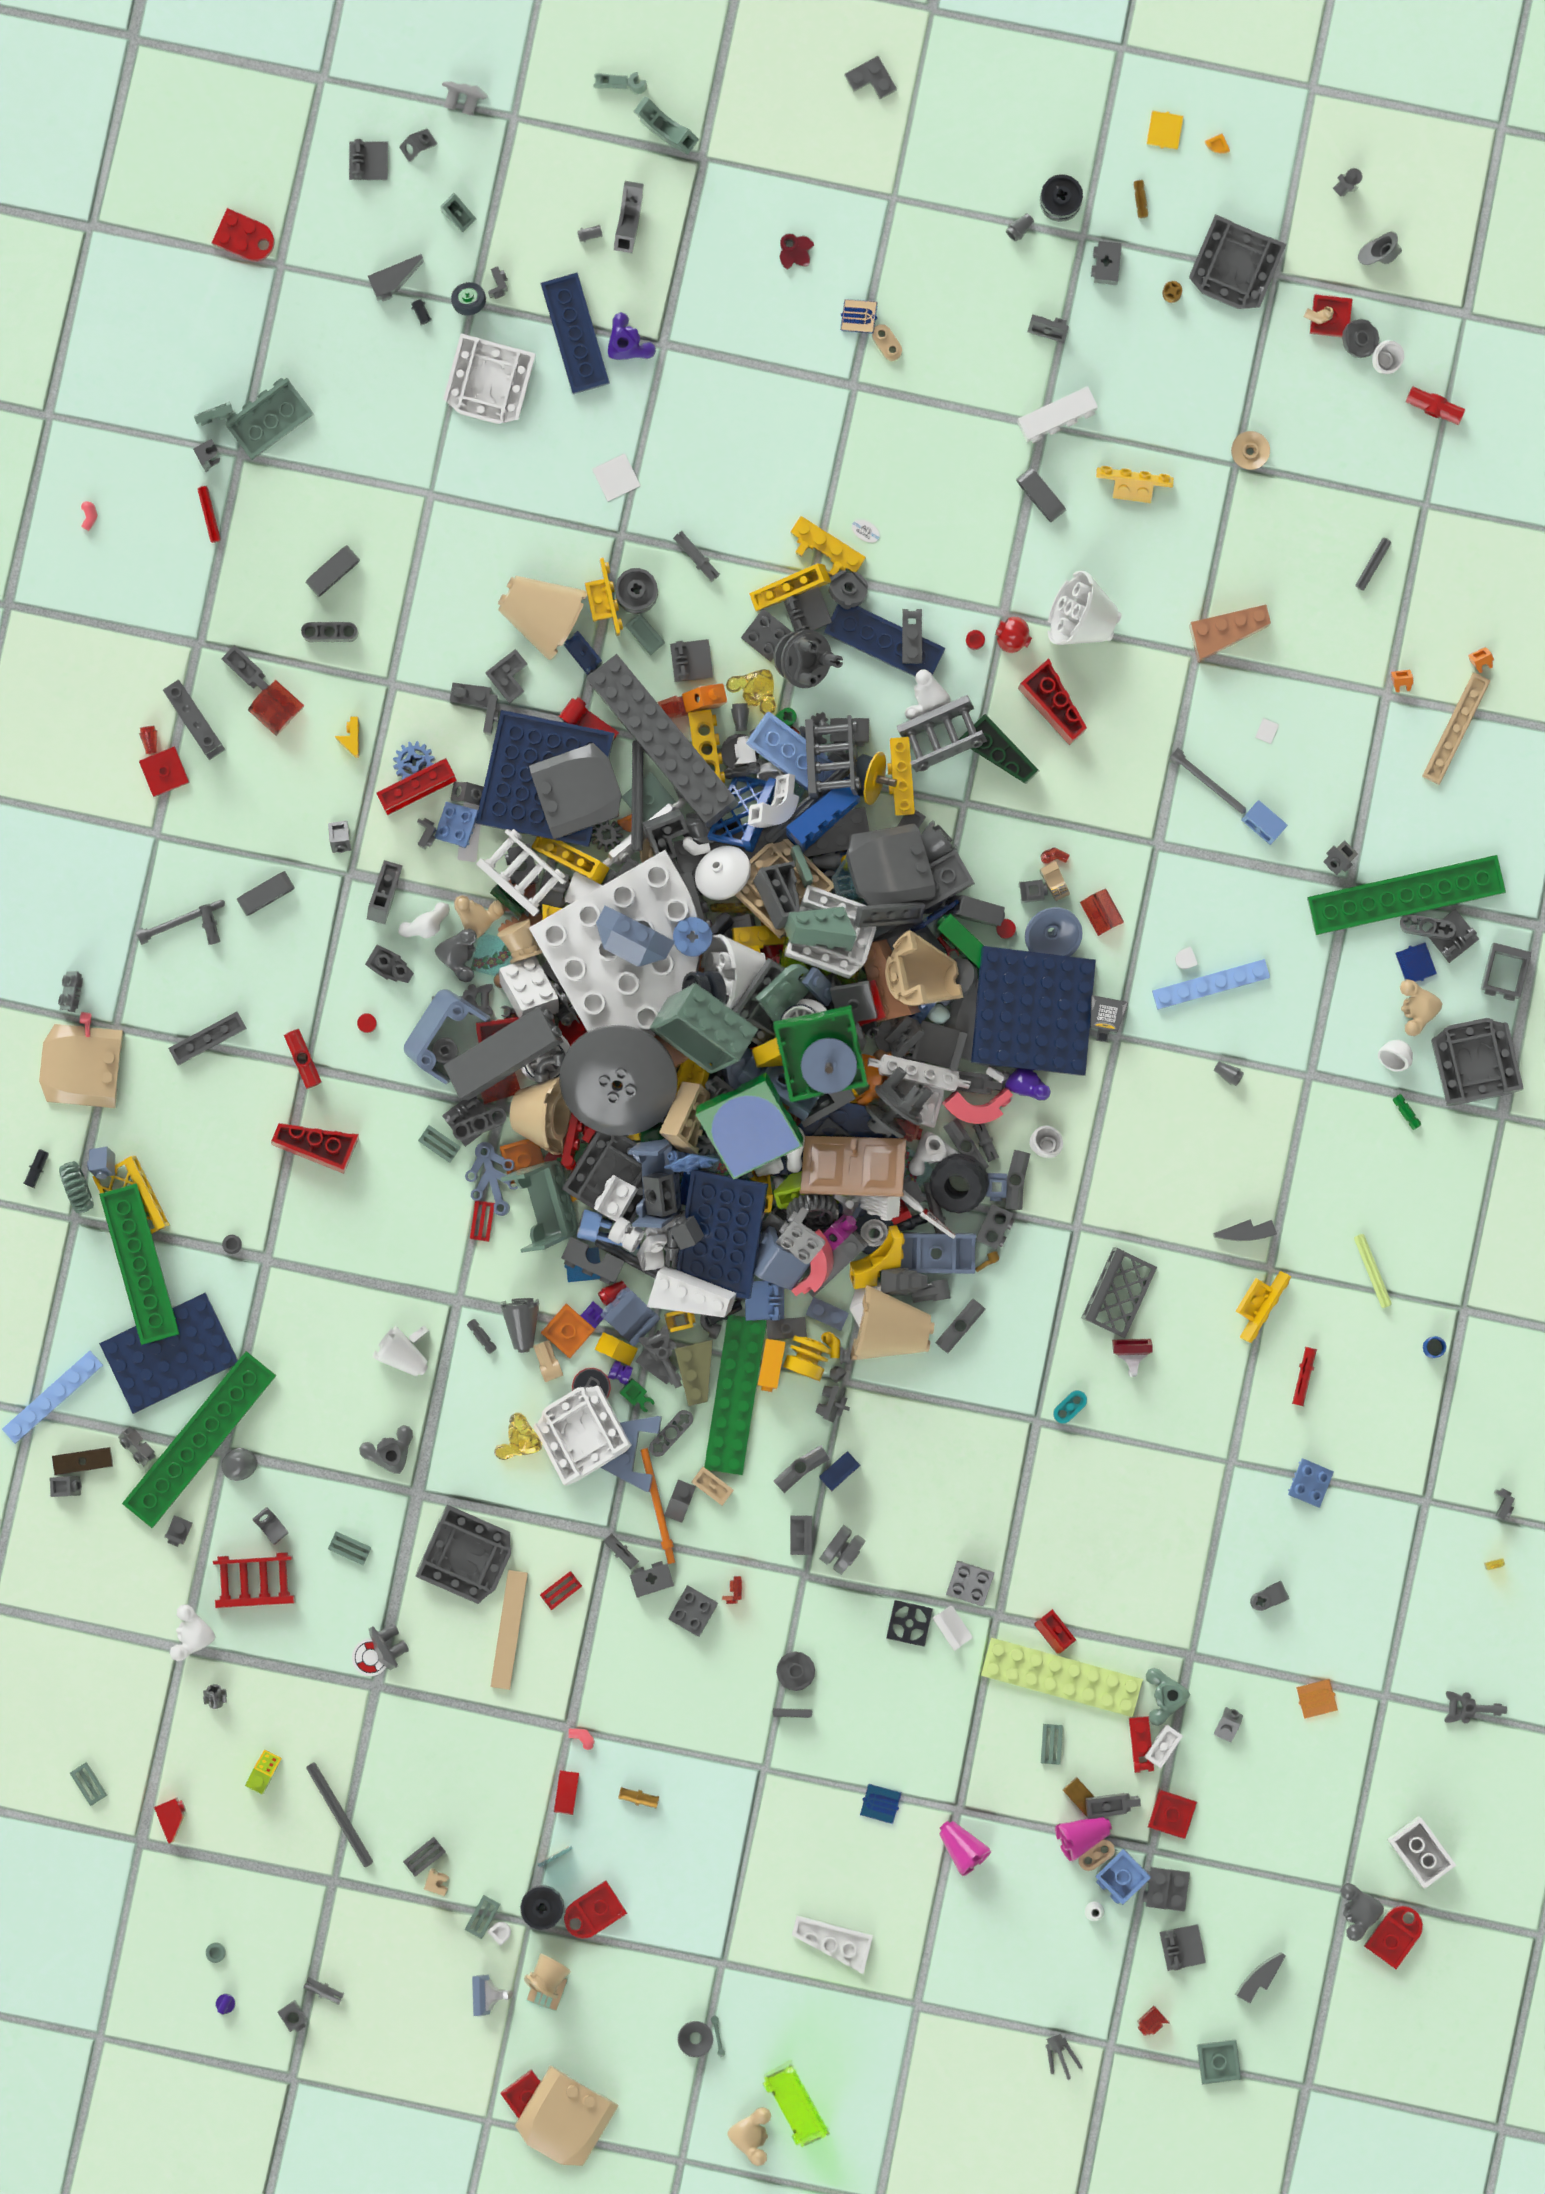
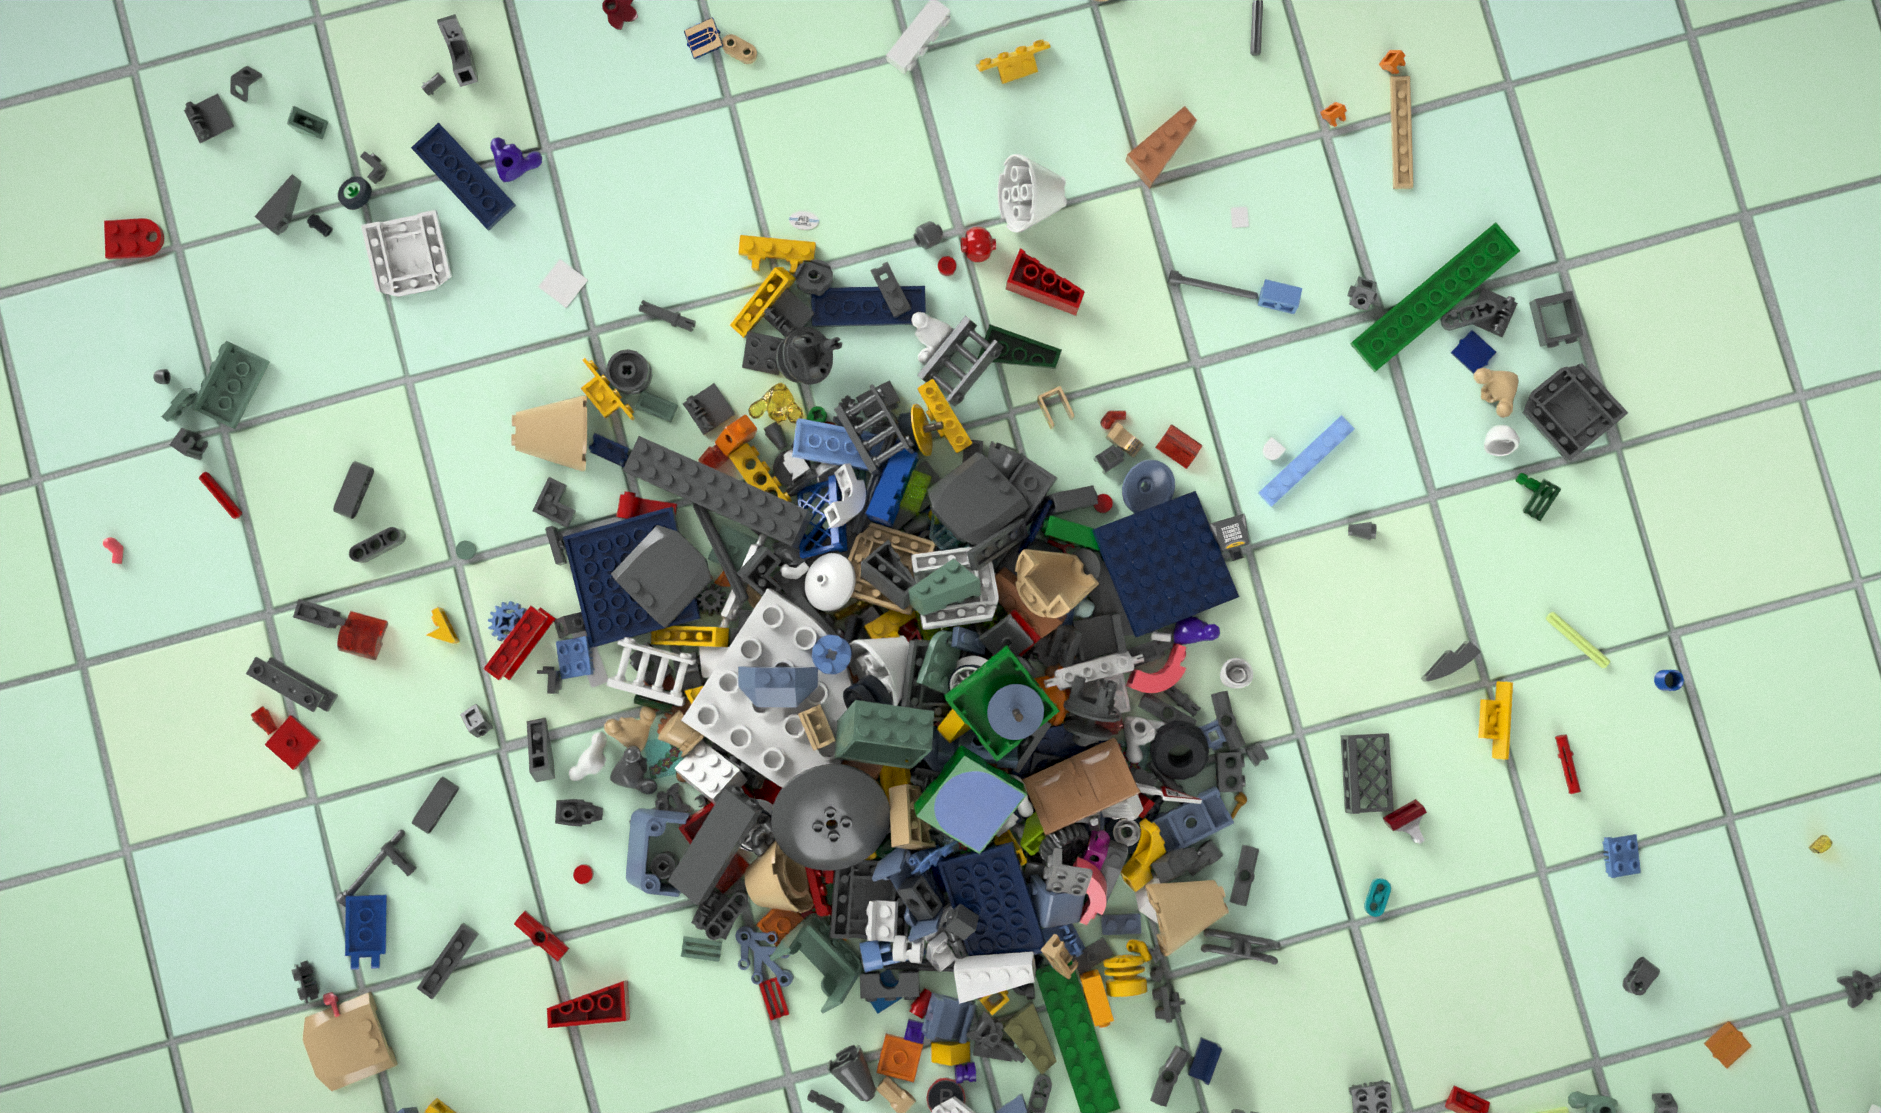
camera: 20 degrees left, 0 degrees up
light grey connector [441,81,488,116] -> none
dark grey hinge [450,682,491,707] -> none
green plate [619,1378,655,1412] -> none
sand green tile [790,845,813,888] -> none
dark grey beam [1016,467,1066,523] -> none
dark grey bracket [1494,1488,1515,1520] -> none
none -> dark grey hinge [153,369,171,384]
none -> blue tile [345,894,387,970]
none -> sand green tile [456,540,476,560]
none -> tan hinge [798,704,836,751]
none -> clear neon green brick [900,470,932,515]
none -> dark grey head [913,221,943,249]
none -> tan piece [1037,386,1074,429]
none -> tan hinge [1041,934,1078,979]
none -> dark grey piece [1201,929,1281,965]
none -> dark grey wheel [1245,742,1269,767]
none -> dark green tile [1522,478,1561,521]

